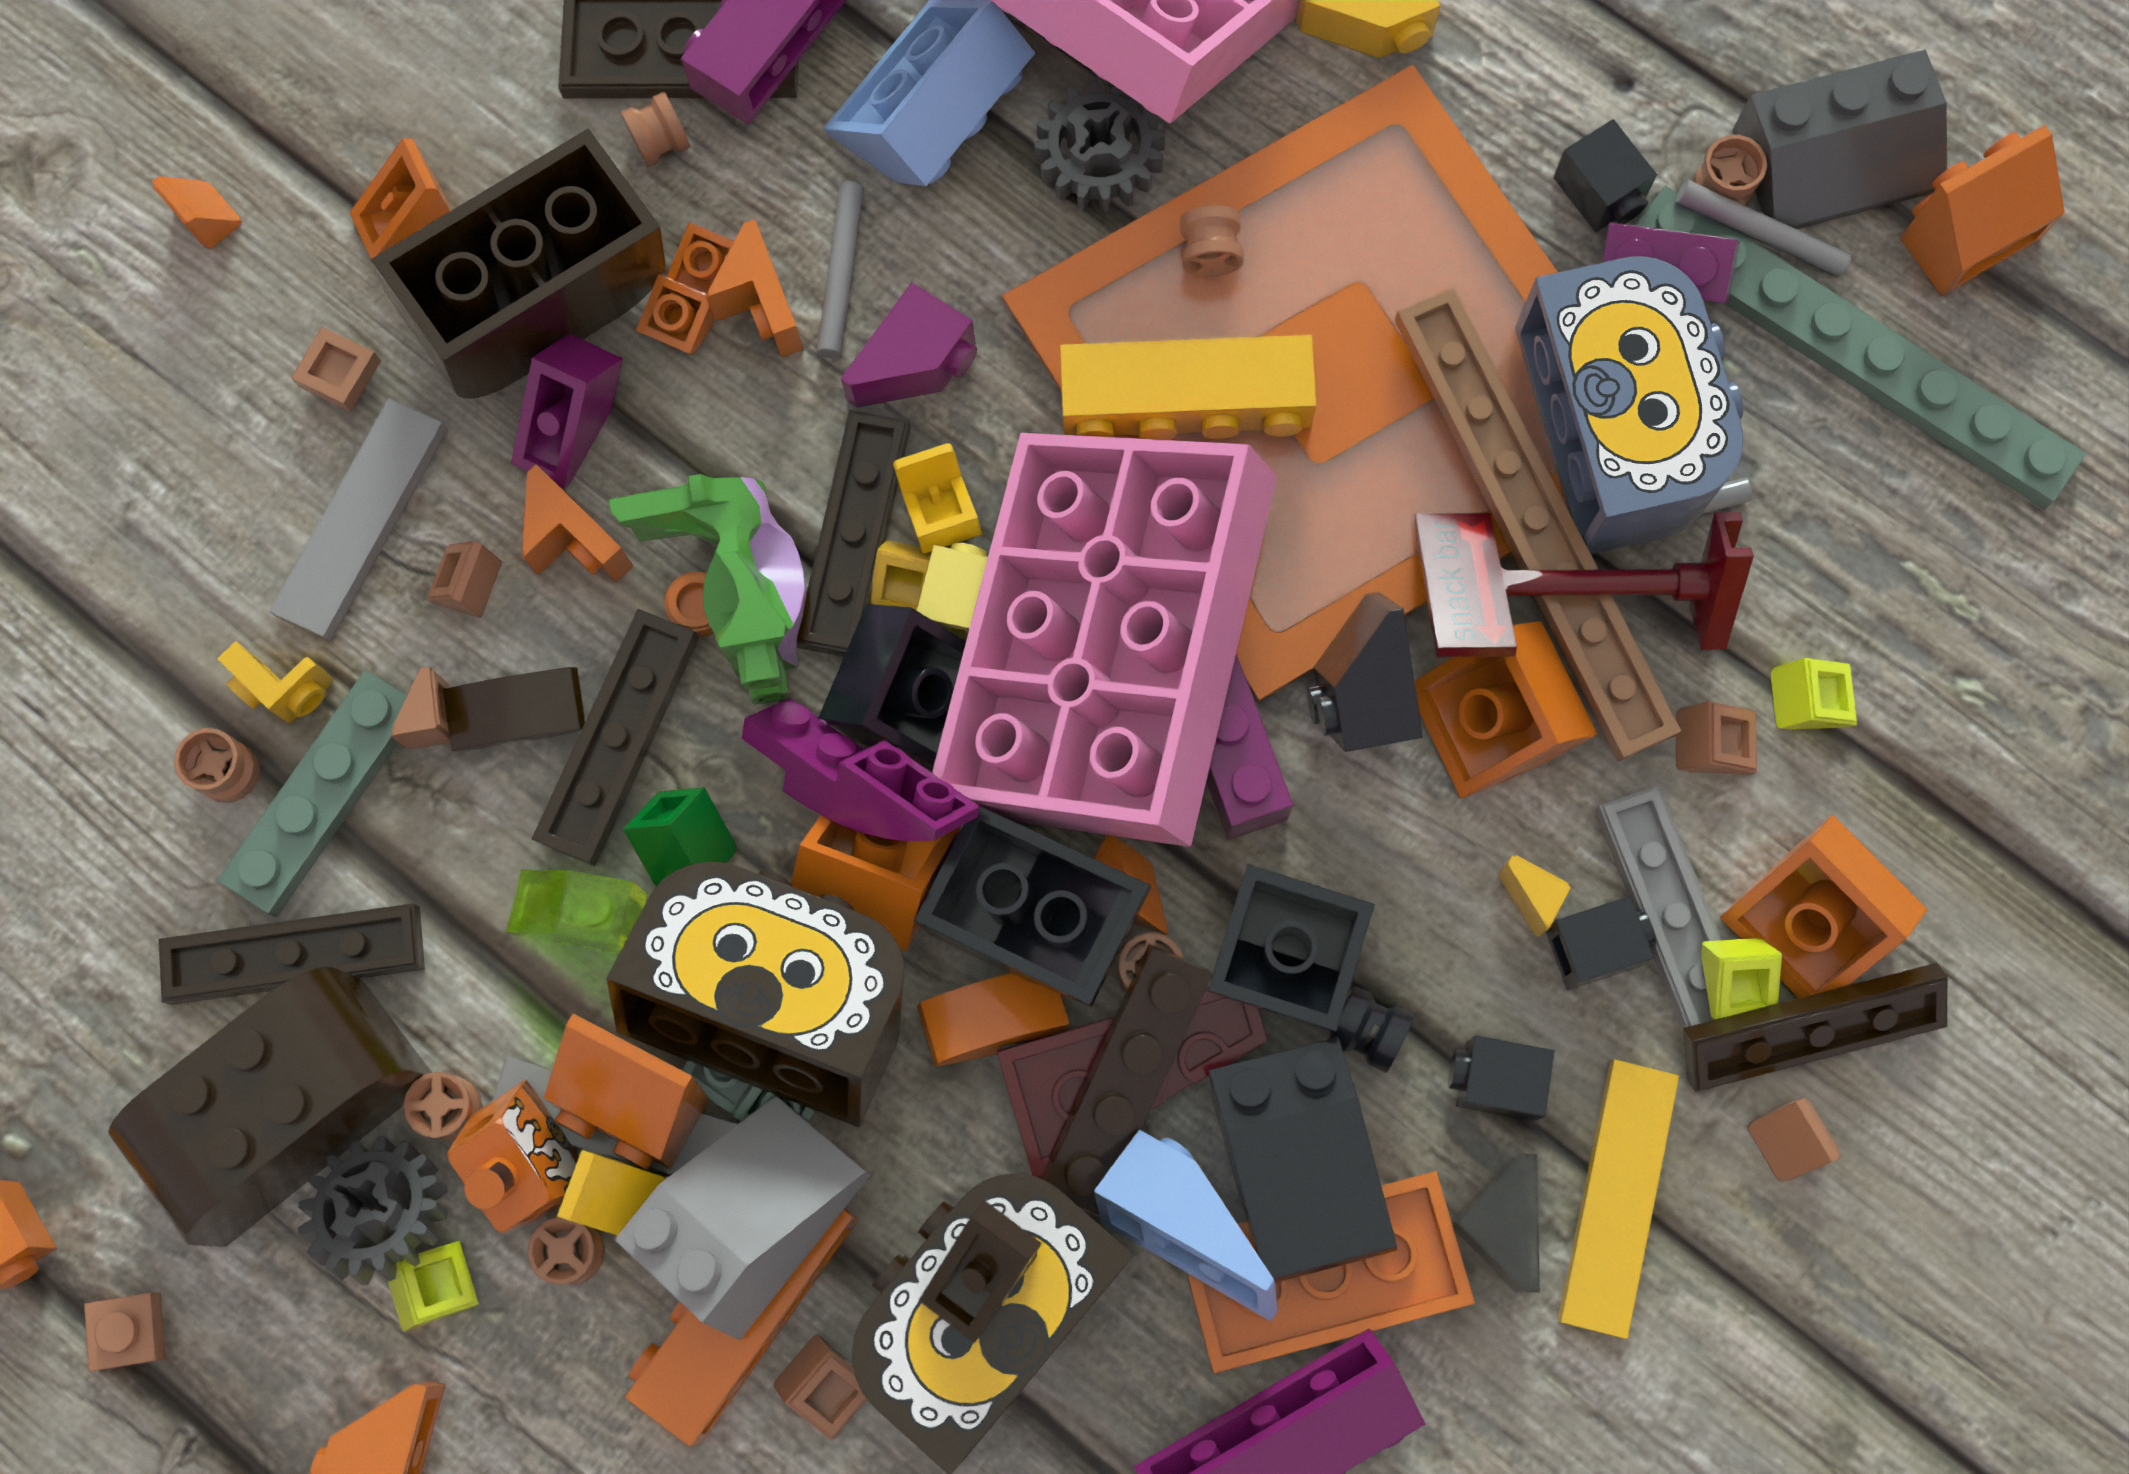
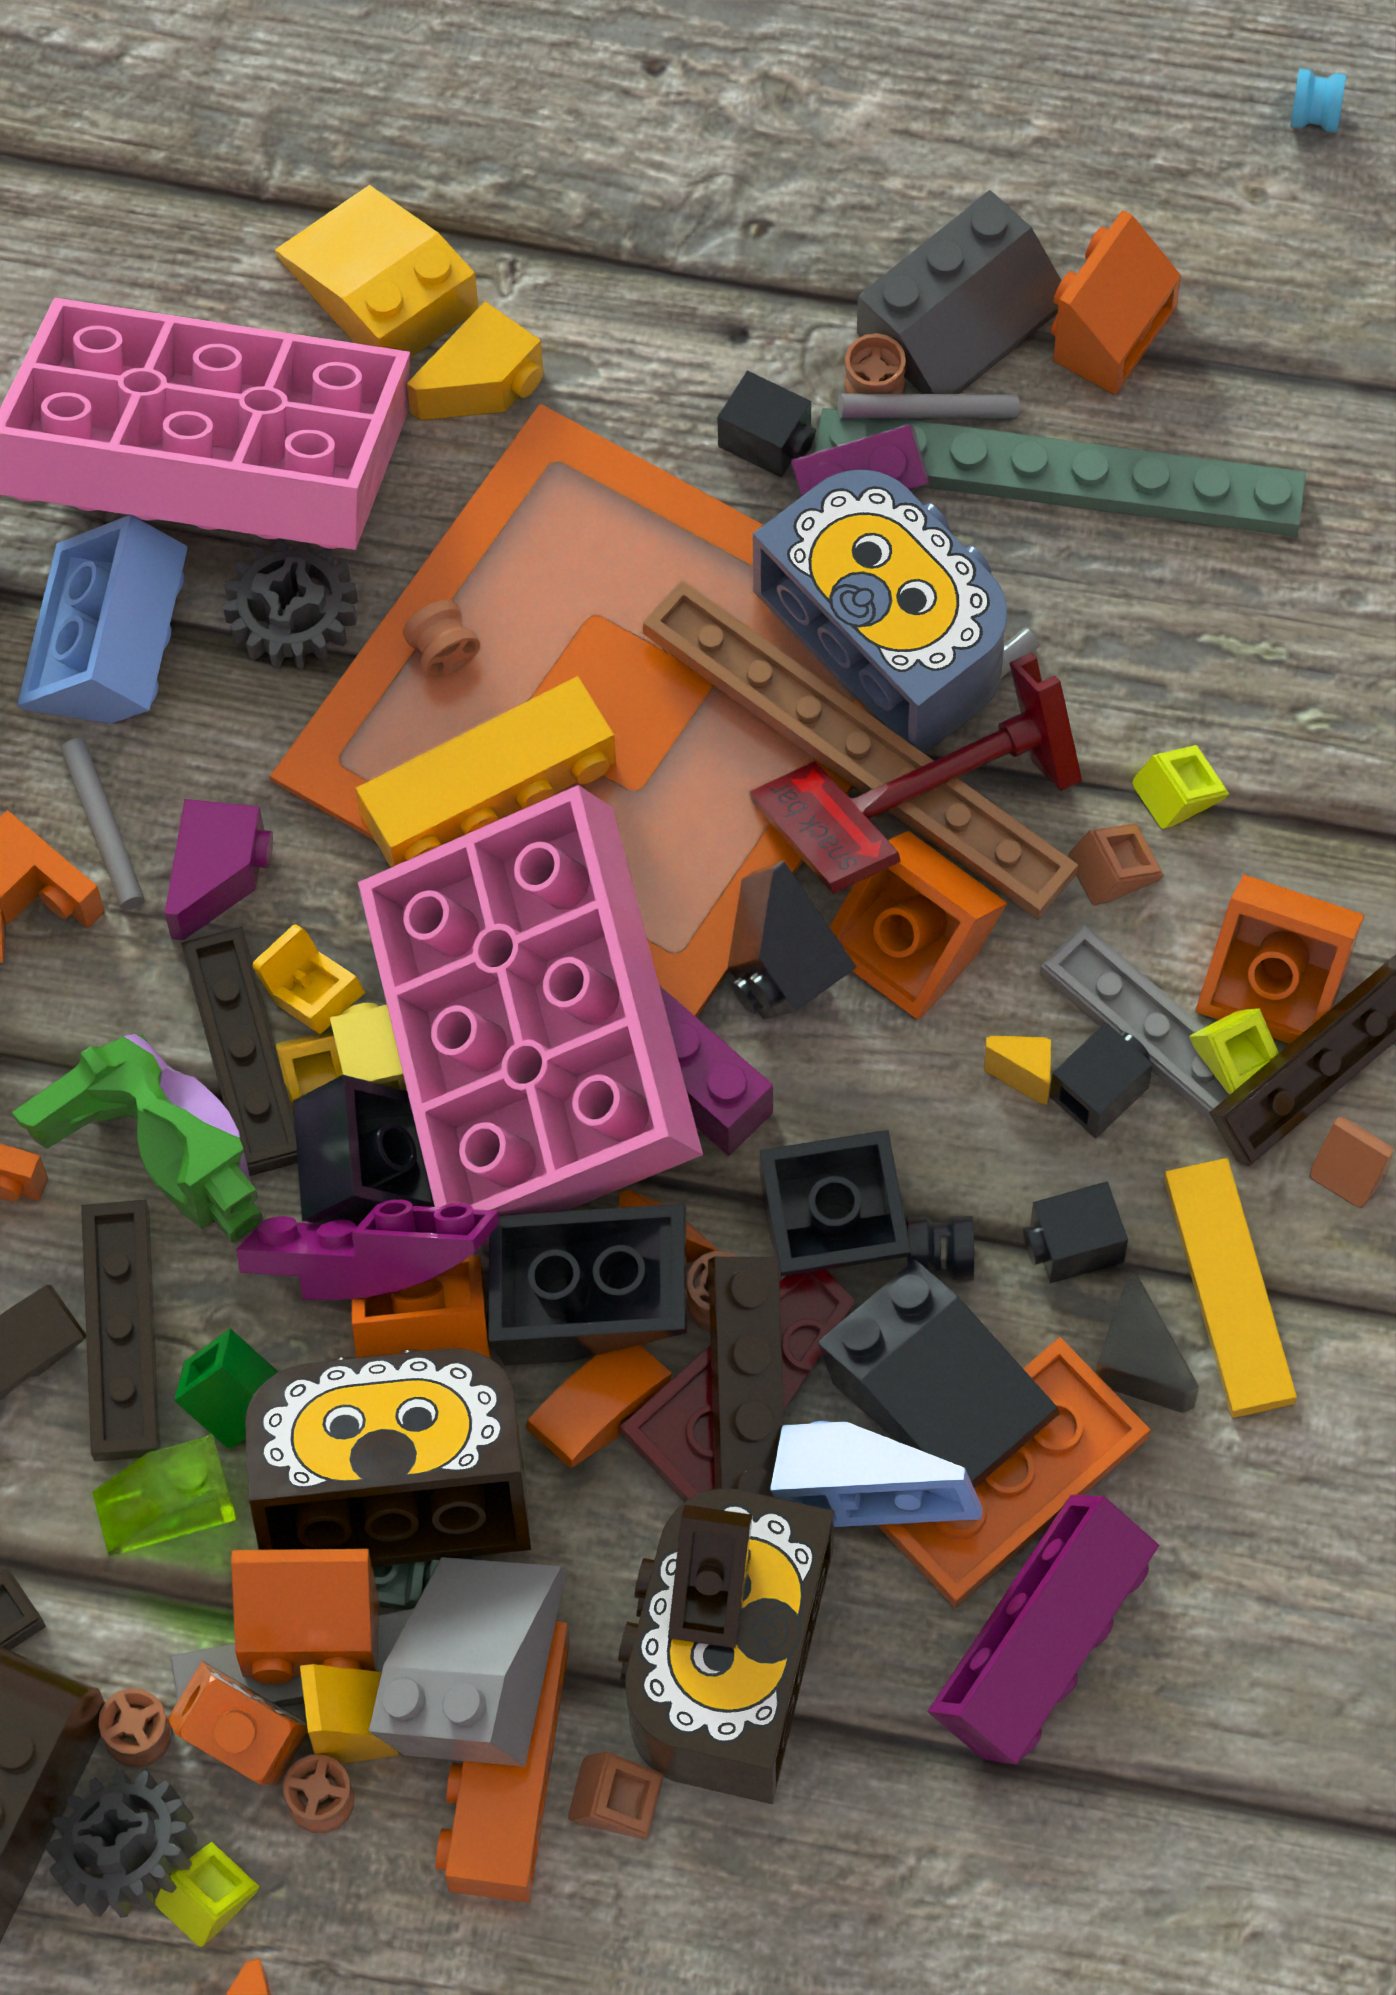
camera: 30 degrees left, 10 degrees down
orange tile [664,571,714,637] -> none

